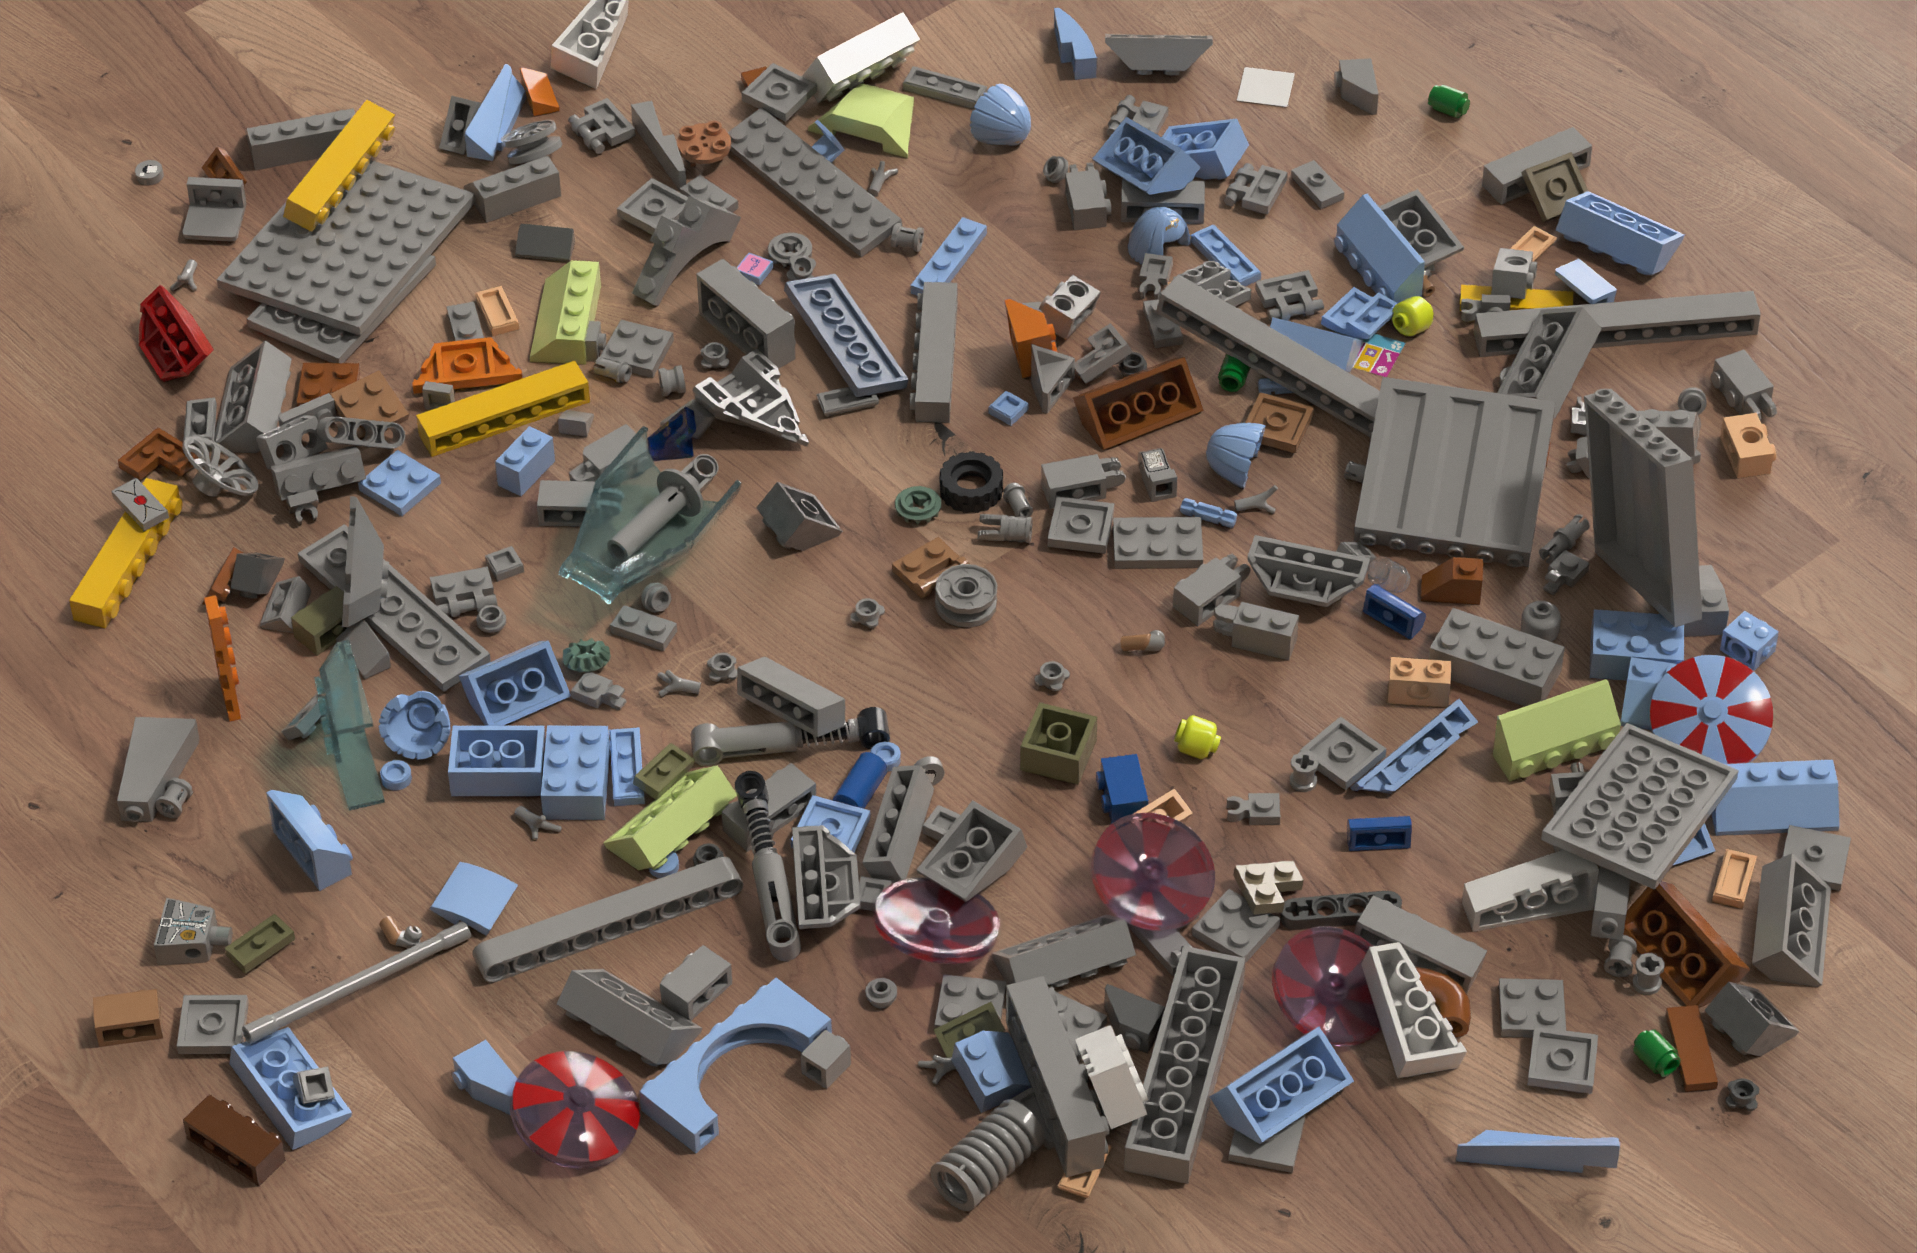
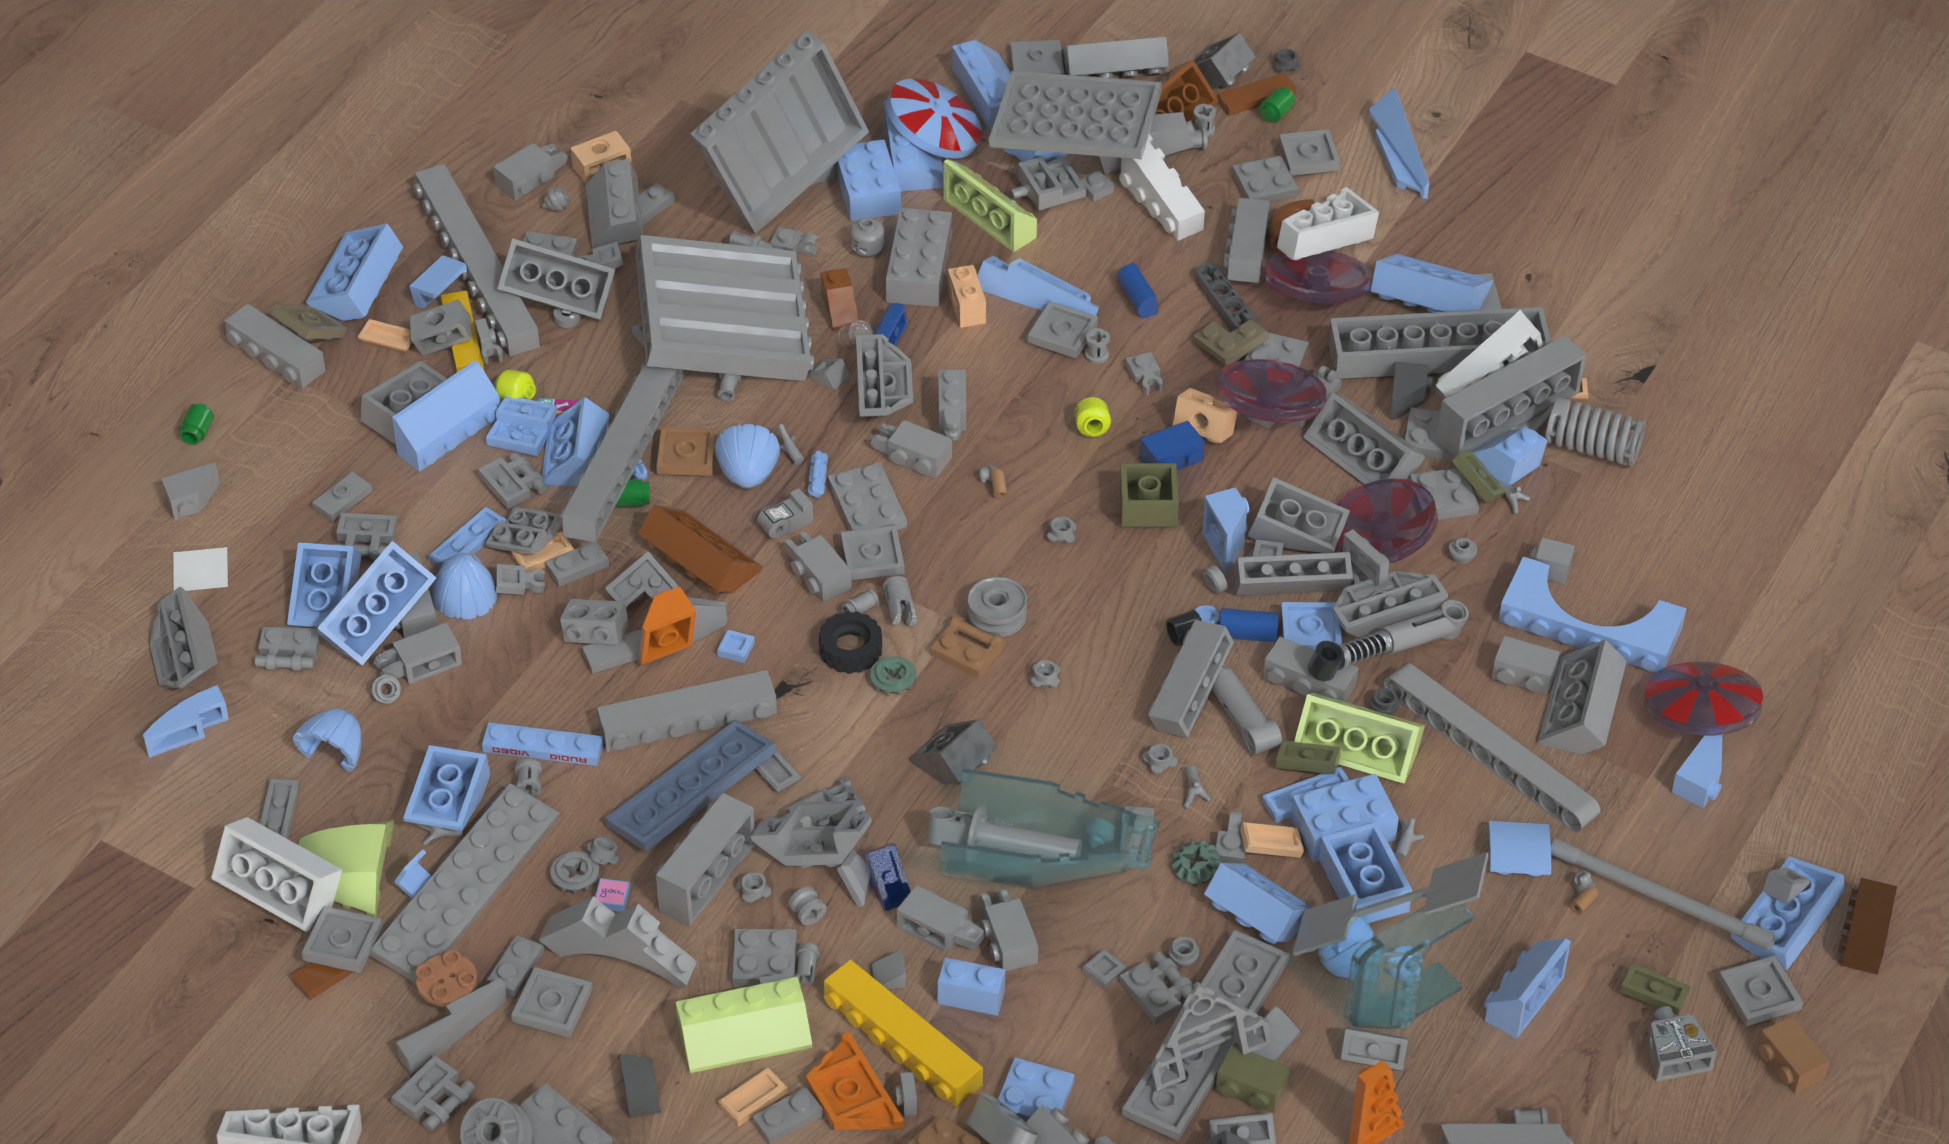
camera: 110 degrees left, 0 degrees up
none -> light blue slope [403,745,491,831]
none -> light grey plate [523,231,578,257]
none -> light blue slope [1202,487,1249,573]
none -> light nougat tile [1240,822,1304,858]
none -> light grey hinge [1293,852,1489,956]
none -> light grey plate [1343,530,1389,586]

